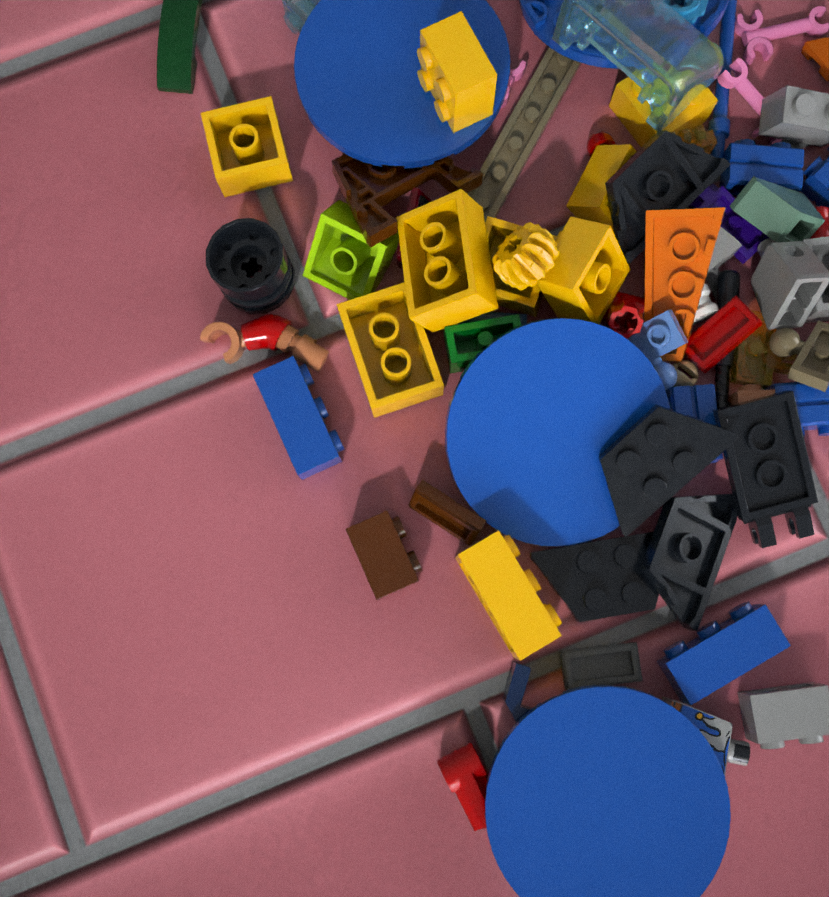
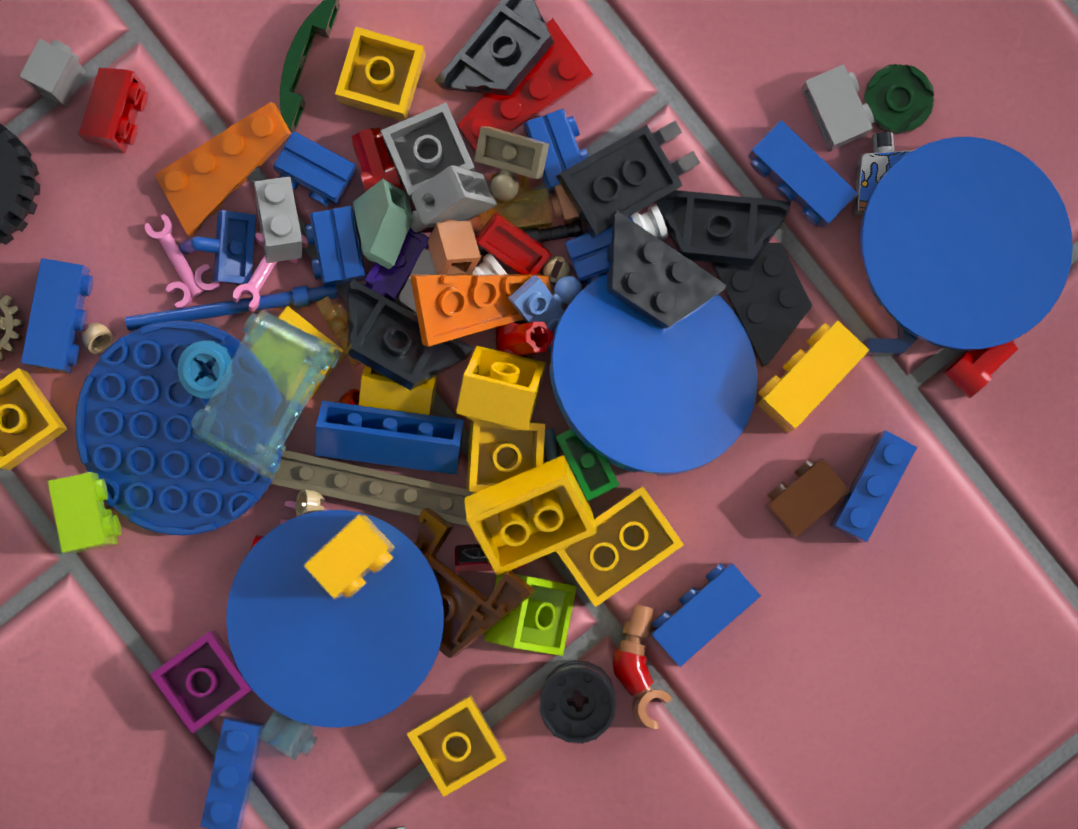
camera: 115 degrees left, 5 degrees up
reddish brown tile [408,479,486,546] -> none
yellow gear [492,222,560,291] -> none
dark grey tile [559,642,643,690] -> none
none -> blue plate [179,210,256,285]
none -> tan hinge [295,489,325,516]
none -> blue brick [315,401,464,475]
none -> nougat brick [428,219,481,275]
none -> white wheel [630,205,668,240]
none -> blue brick [830,430,917,543]
none -> dark green tile [863,64,934,135]

